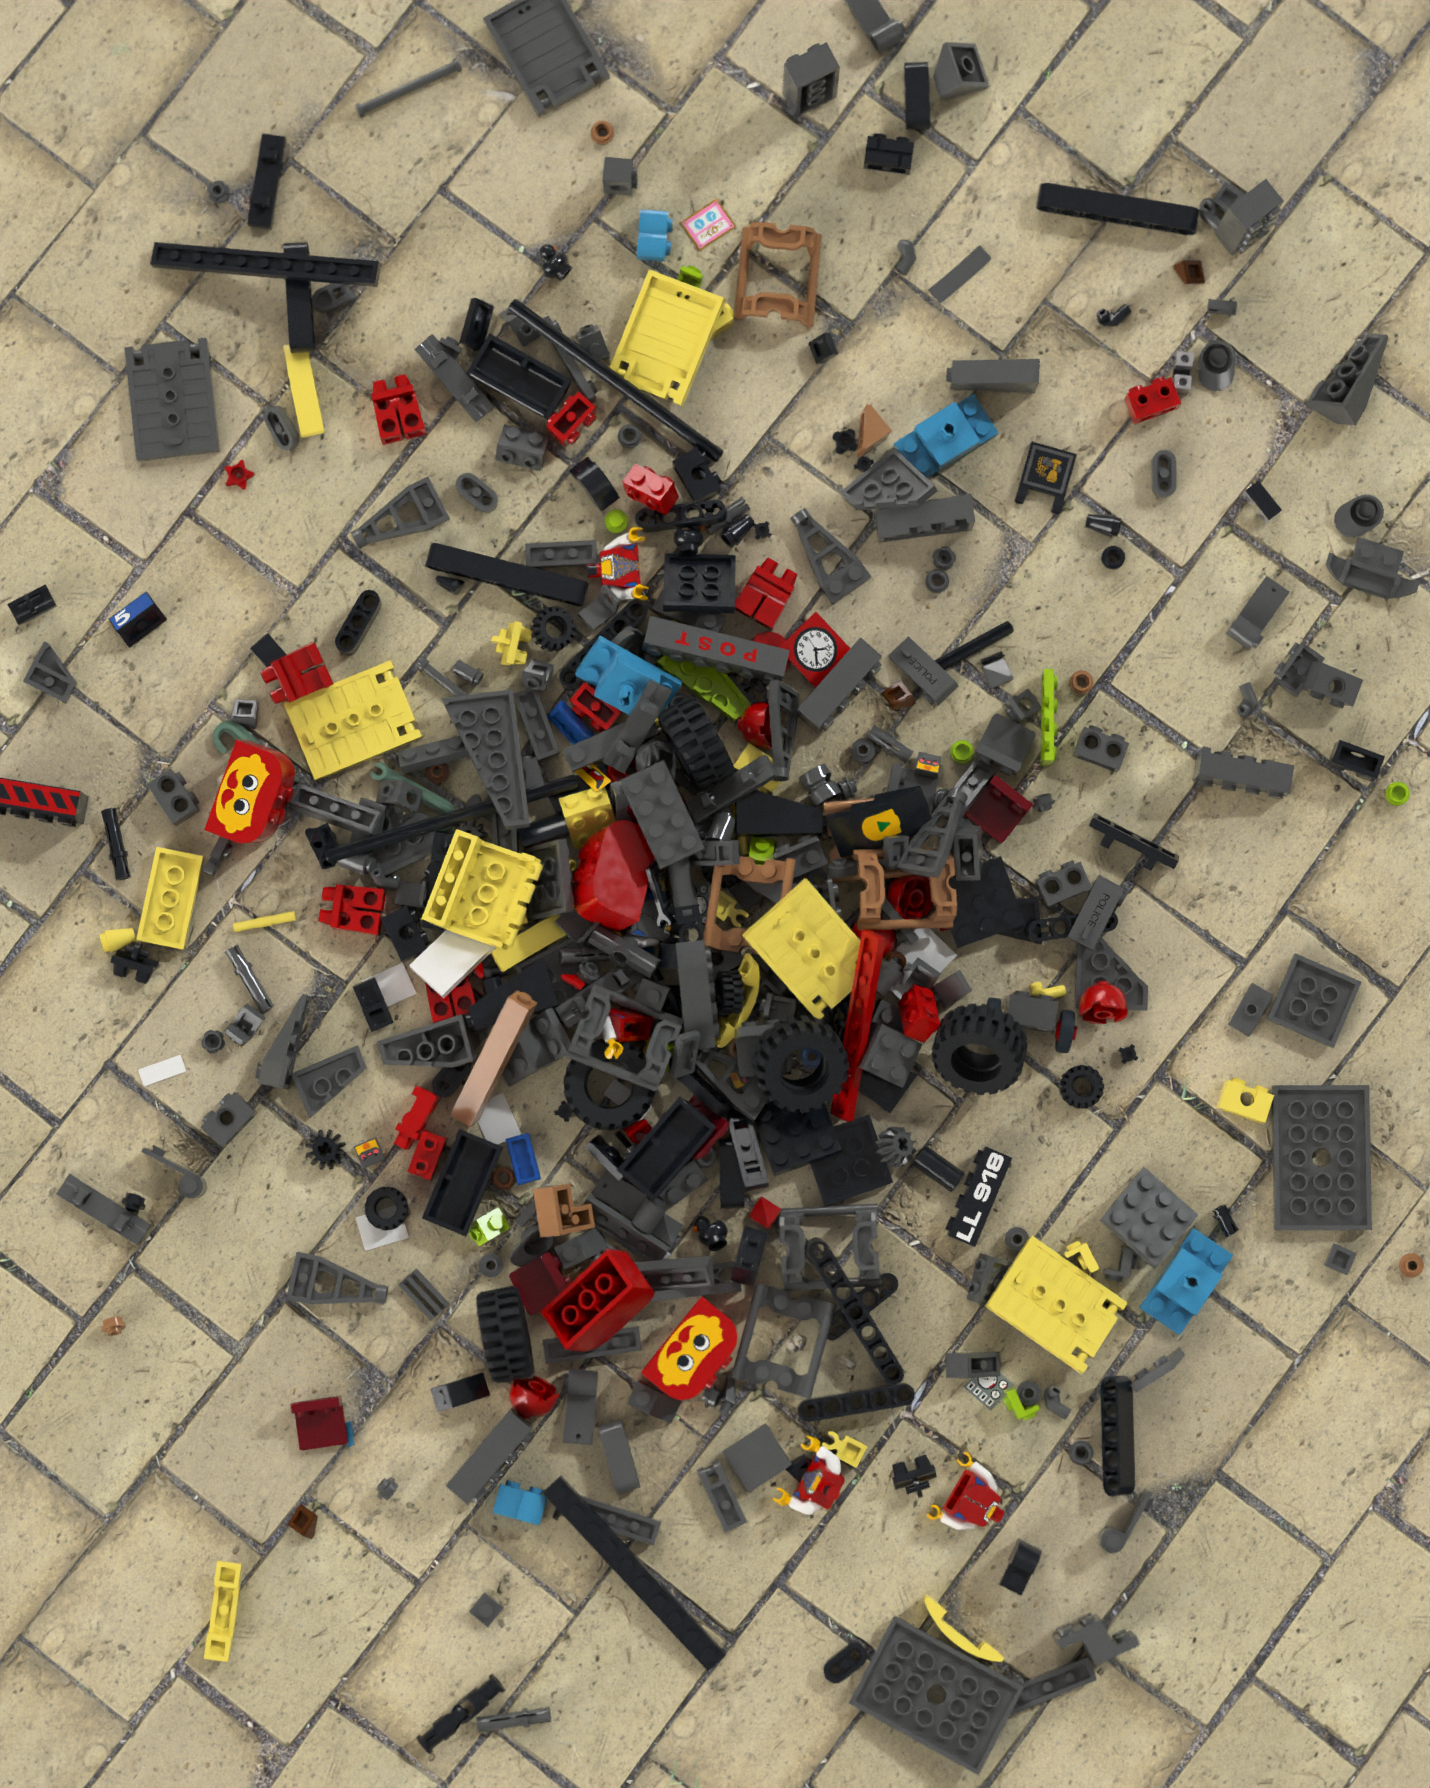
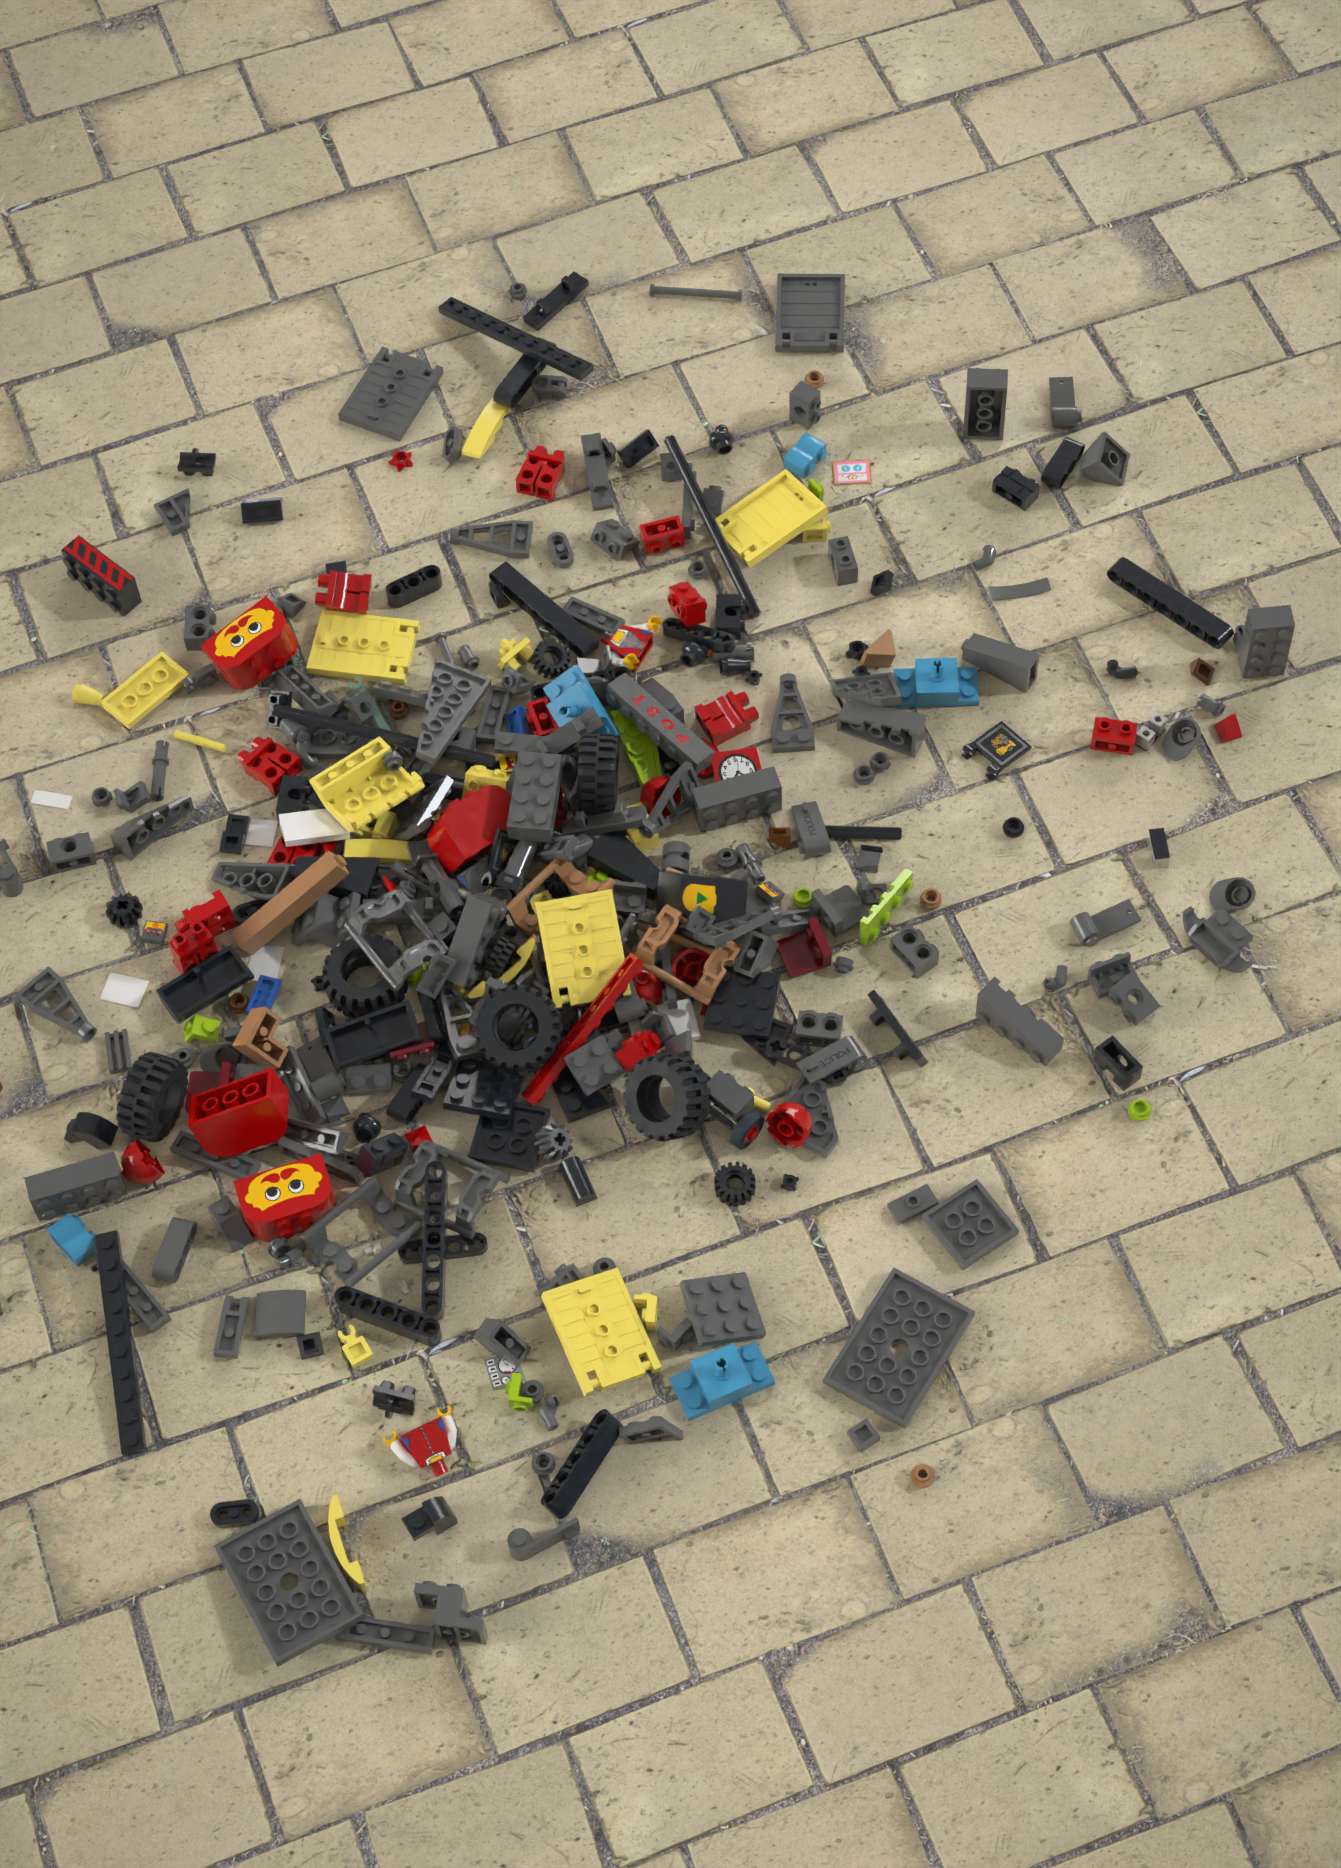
camera: 35 degrees right, 25 degrees down
black pin [101,808,131,881] -> none
black hips [110,941,159,984] -> none
dark grey wing [291,1045,367,1118] -> none
black tyre [364,1187,409,1230] -> none
black container [466,333,571,420] -> none
dark grey door [563,1369,598,1445] -> none
black brick [569,457,620,512] -> none
red torso [601,1006,654,1059] -> none
lime plate [605,509,628,533] -> none
black plate [663,553,736,613] -> none
medium nougat piece [734,222,822,327] -> none
torso [772,1436,845,1515] -> none
black brick [945,1146,1012,1247] -> none
black cone [1085,514,1122,538] -> none
dark grey plate [1151,450,1177,498] -> none
black pin [1213,1204,1239,1237] -> none
light yellow brick [1216,1077,1274,1123] -> none
dark grey wedge [1306,333,1389,425] -> none
none -> dark grey plate [382,752,403,771]
none -> dark grey brick [828,536,858,586]
none -> red slope [1214,713,1242,743]

